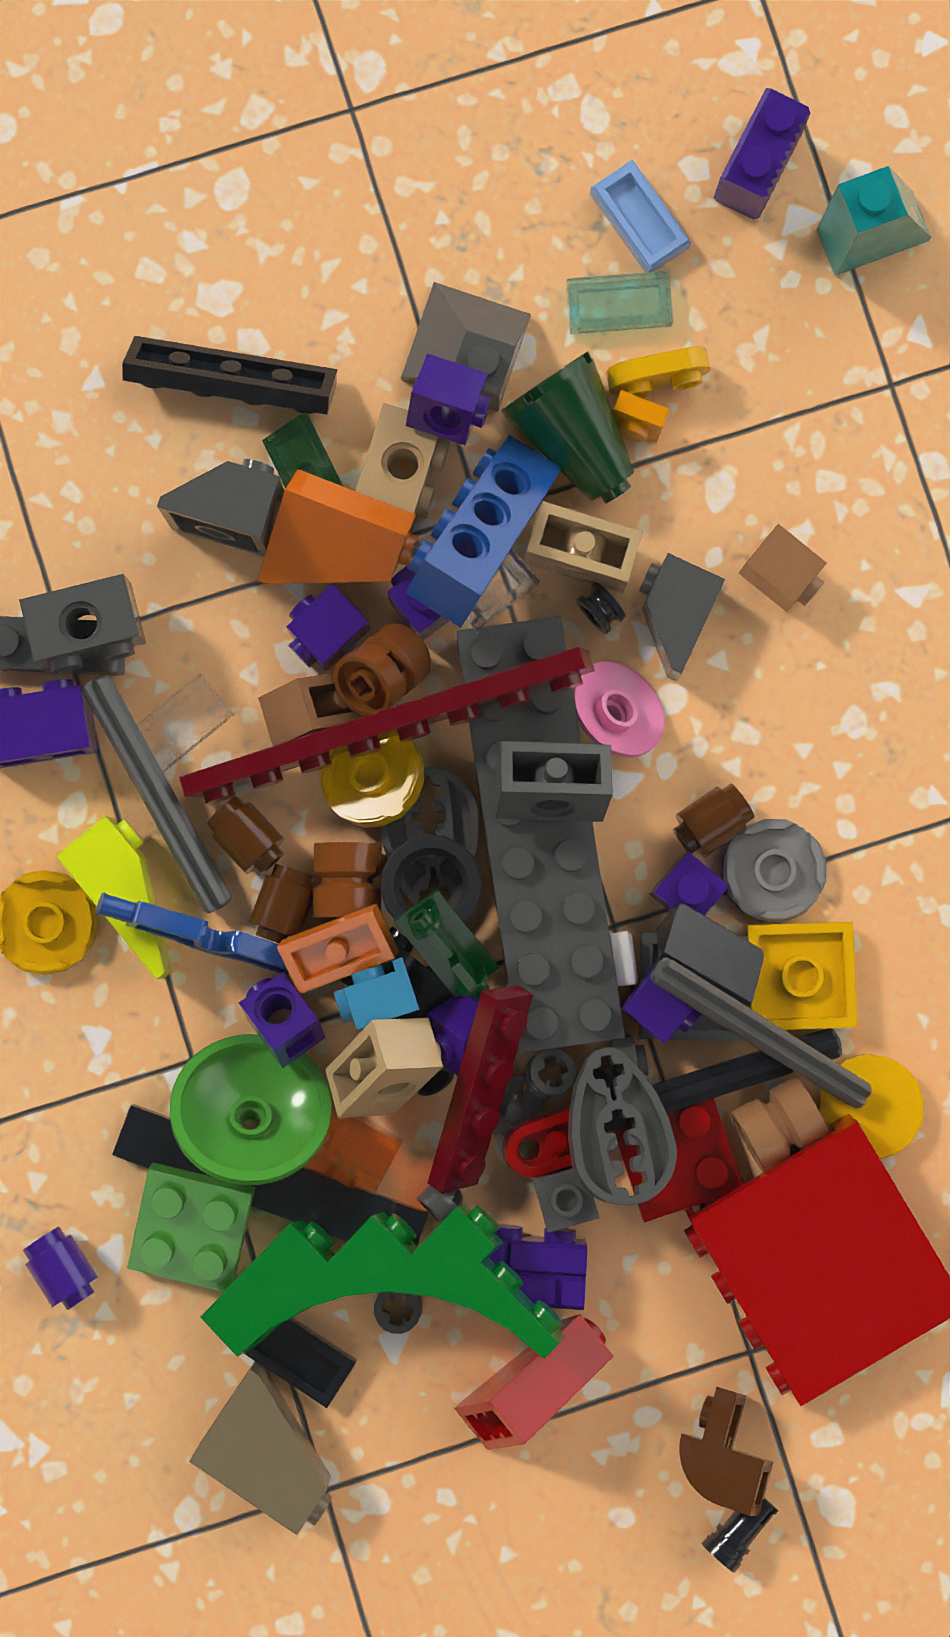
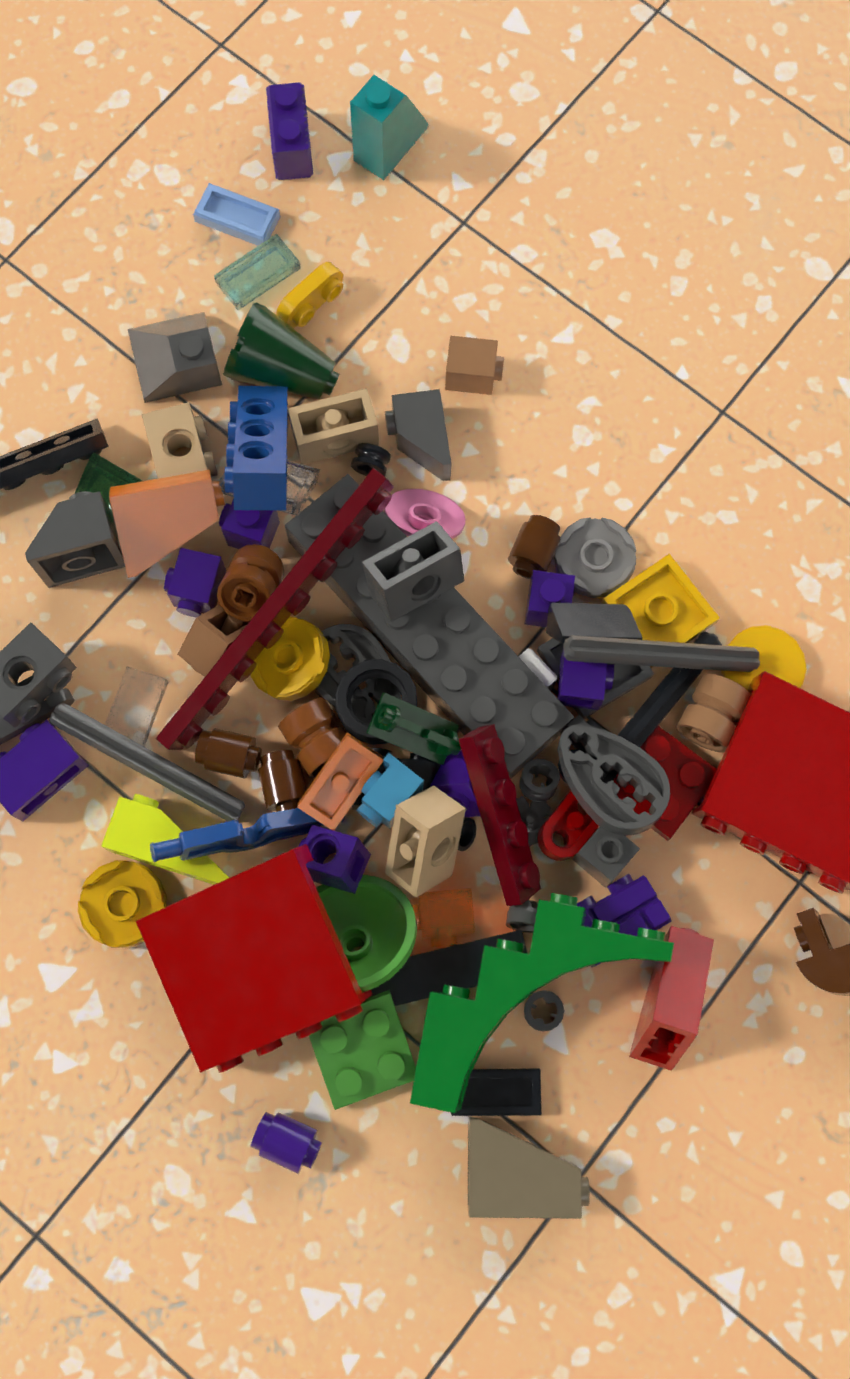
camera: 30 degrees left, 10 degrees down
dark purple brick [405,353,492,445] -> none
light orange plate [613,390,670,442] -> none
none -> red panel [136,844,373,1073]

